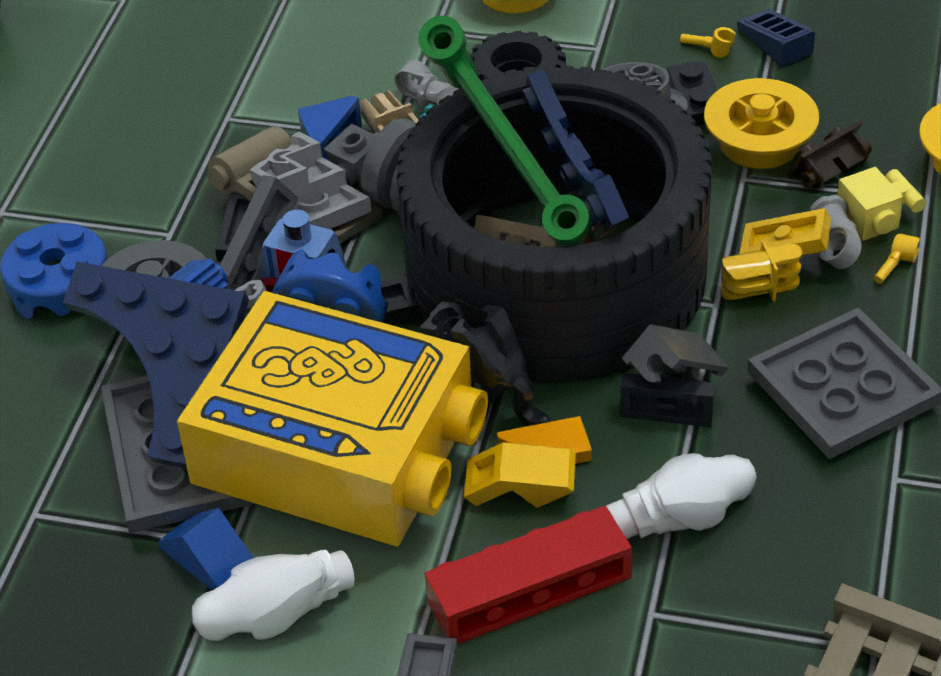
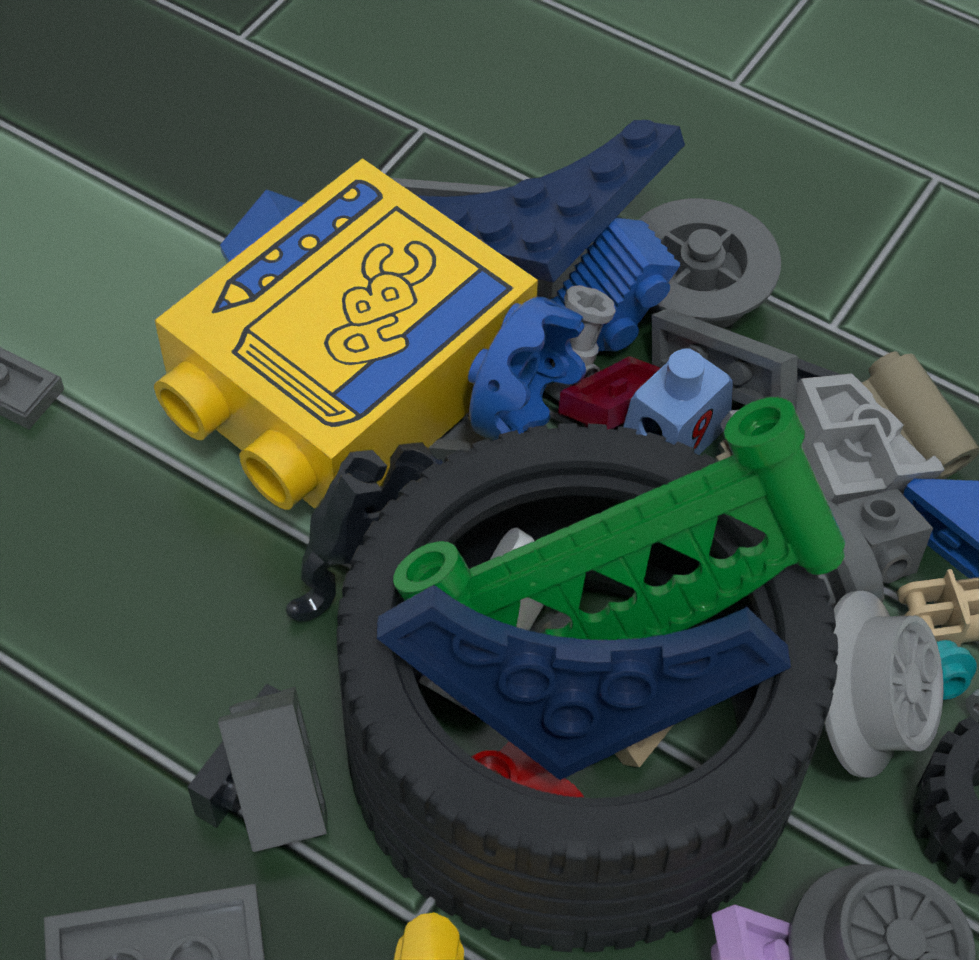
camera: 105 degrees right, 10 degrees up
blue plate [0,223,108,319] -> none
white animal [192,550,355,641] -> none
red brick [424,505,632,644] -> none
yellow slope [464,442,576,508] -> none
light orange tile [497,416,592,464] -> none
white animal [606,453,757,539] -> none

